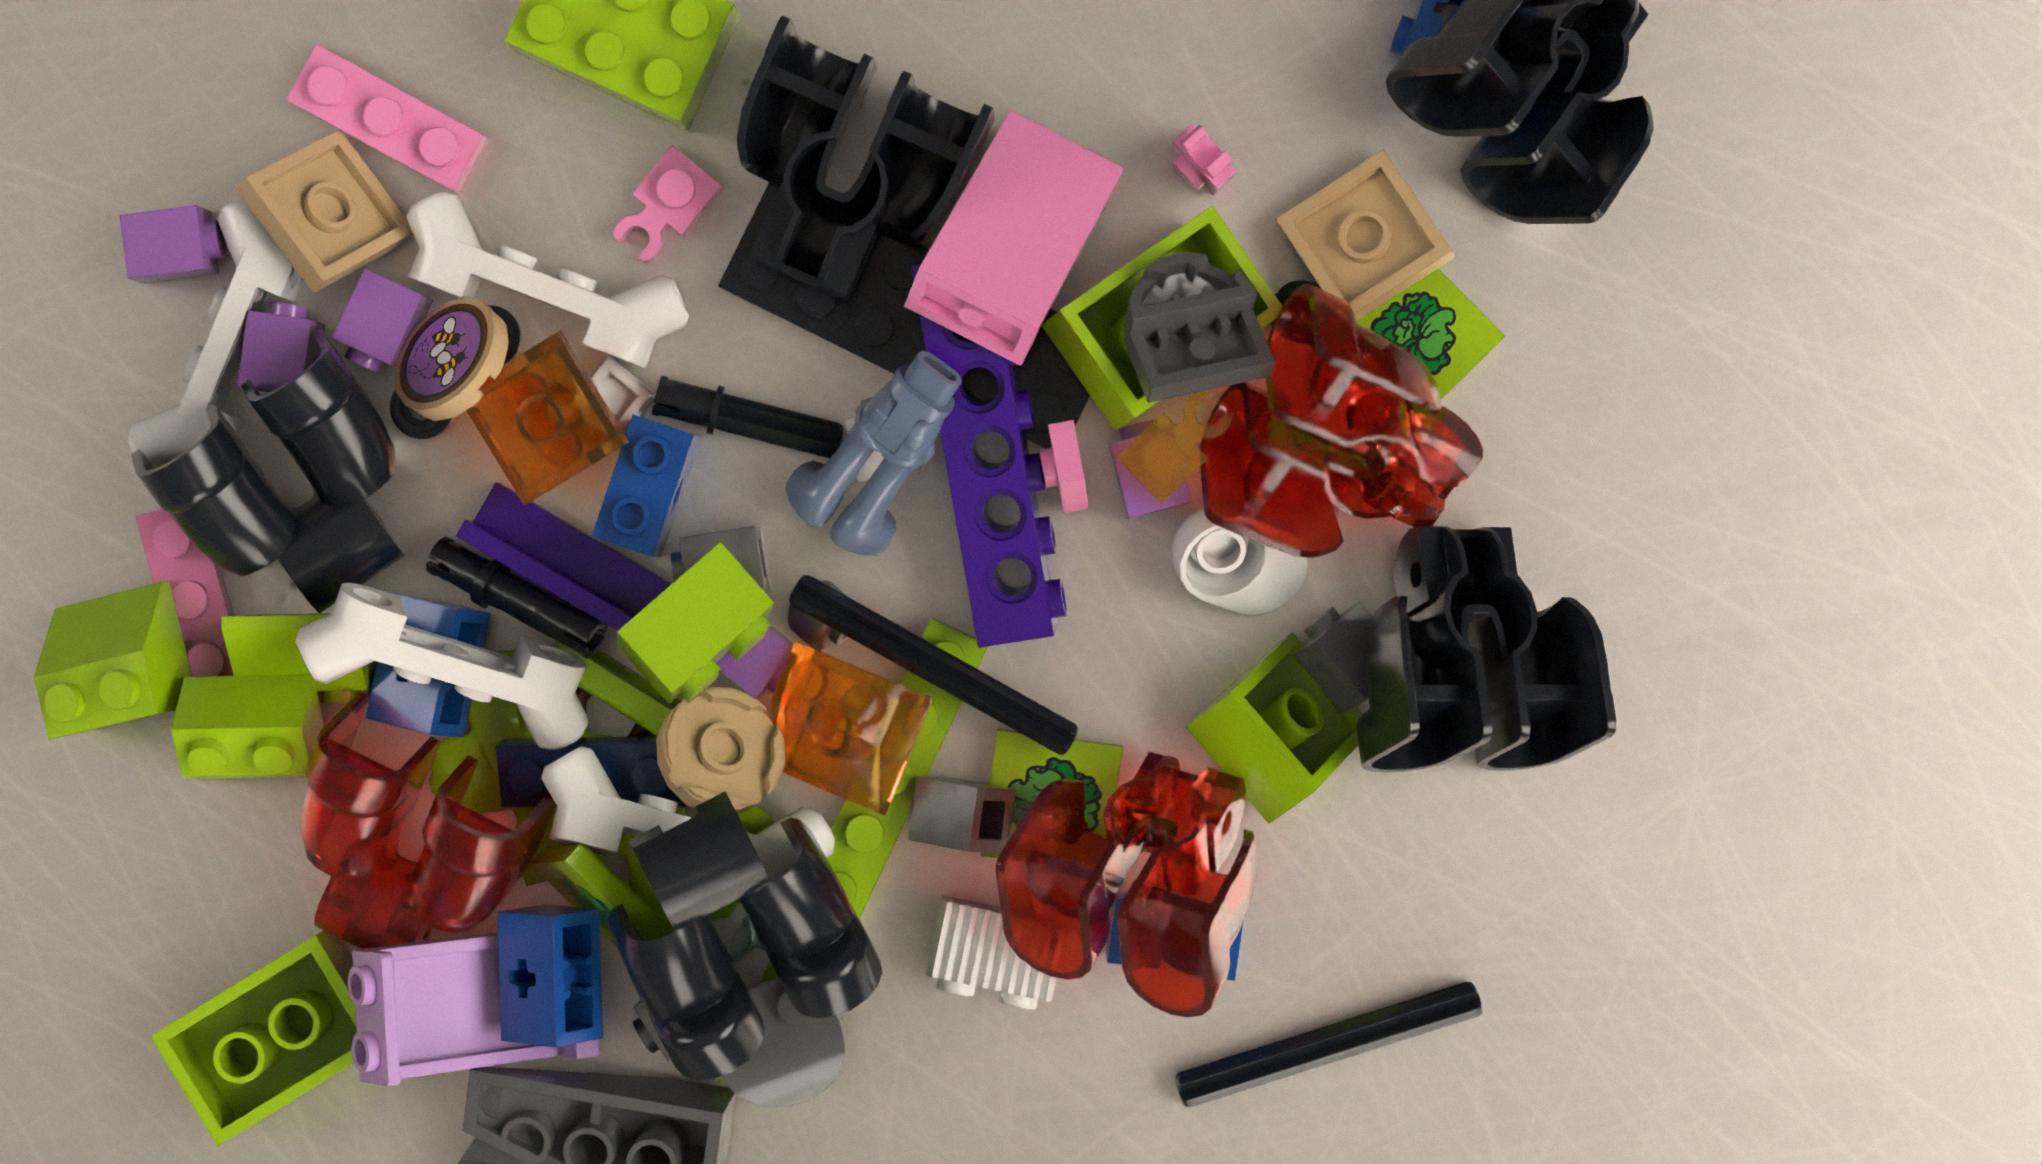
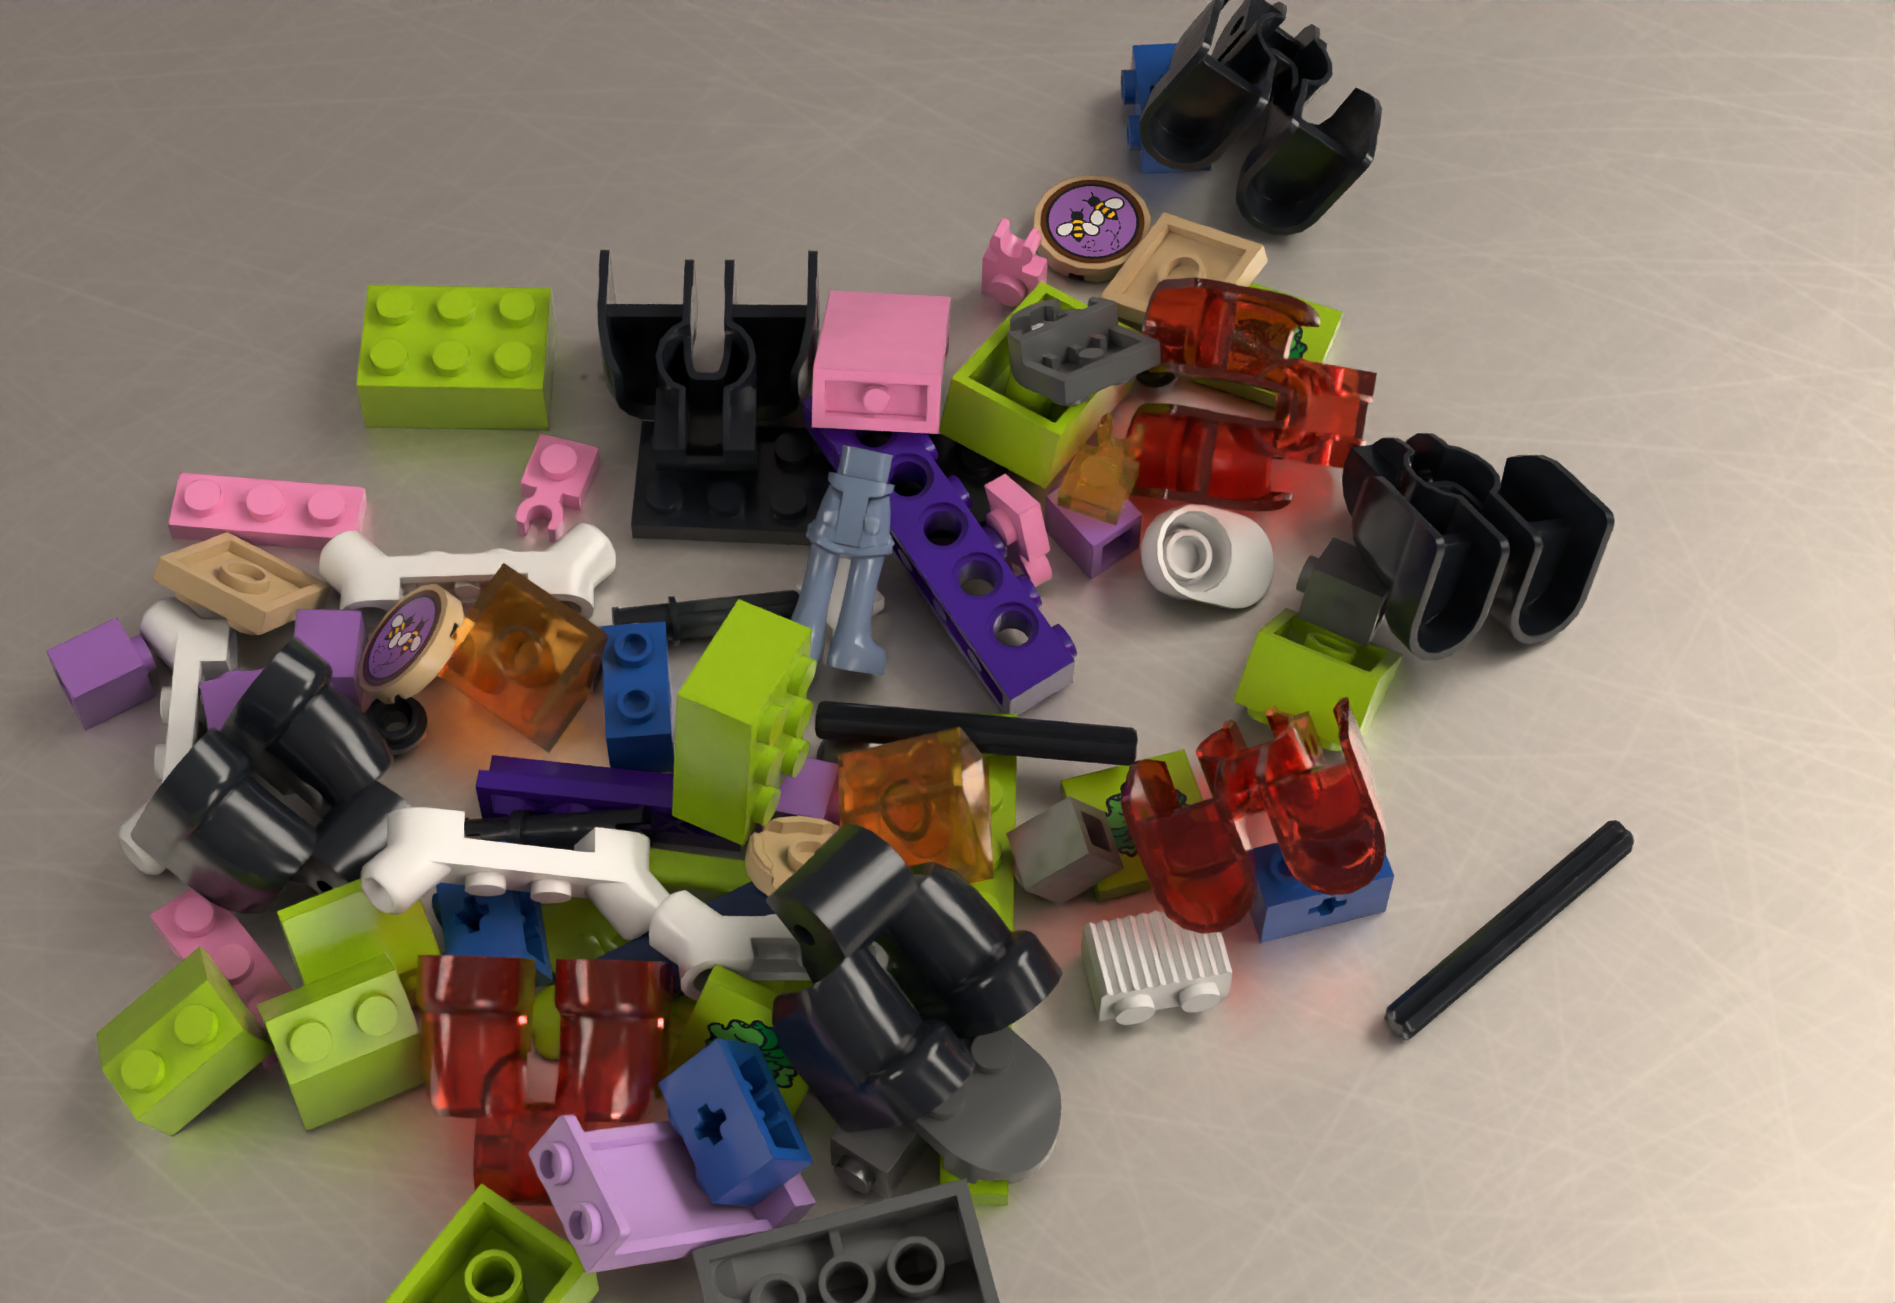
camera: 25 degrees left, 30 degrees down
none -> tile [1034,175,1151,282]

